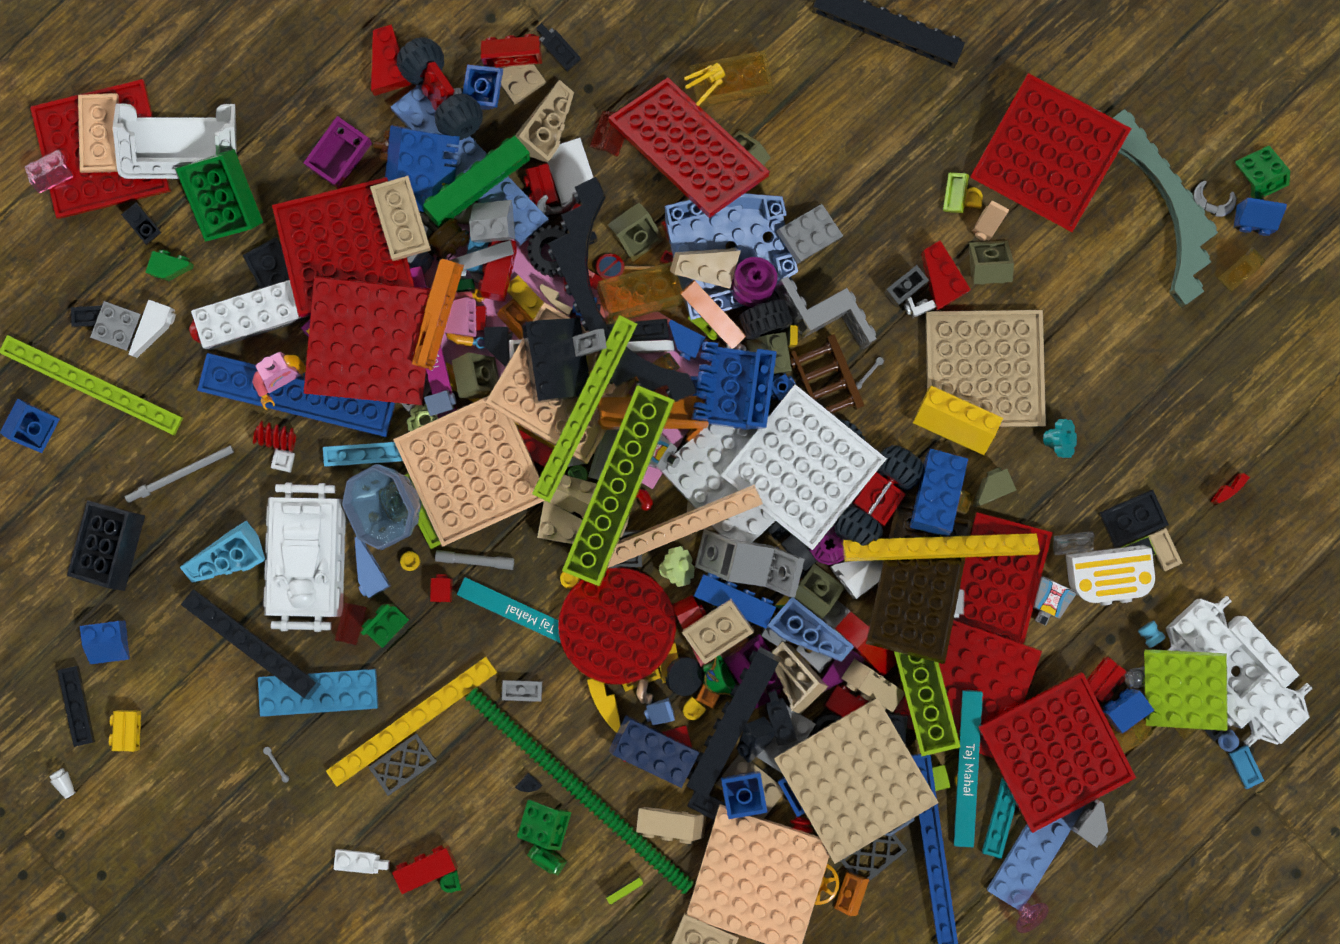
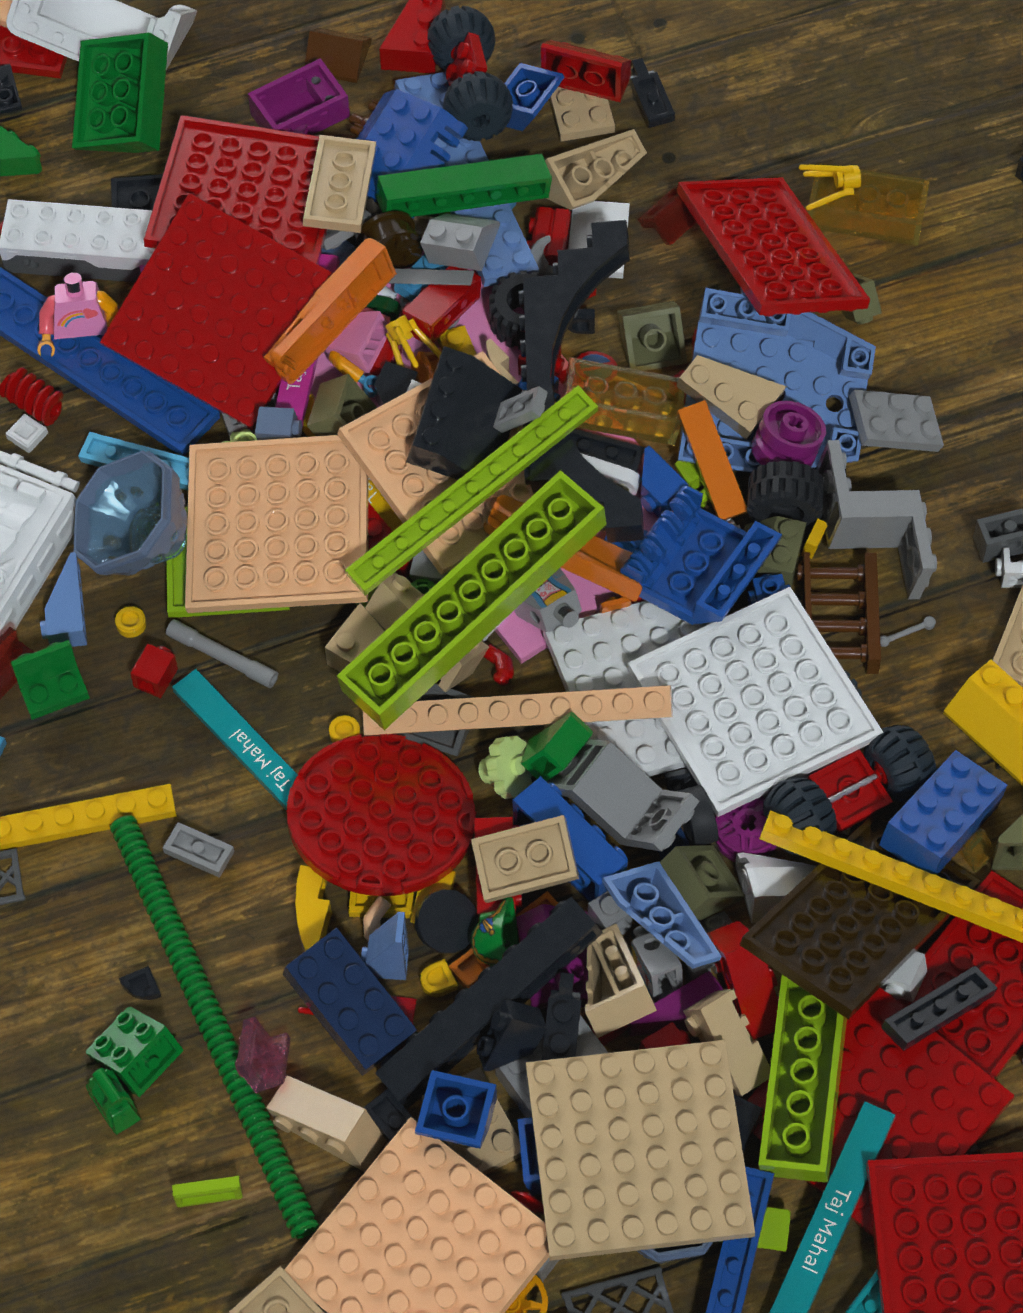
camera: 25 degrees right, 25 degrees down
none -> clear pink bracket [235,1016,291,1093]
none -> reddish brown slope [305,28,372,83]
none -> yellow plant [385,315,441,368]
none -> green slope [521,711,593,781]
none -> black plate [881,966,997,1051]

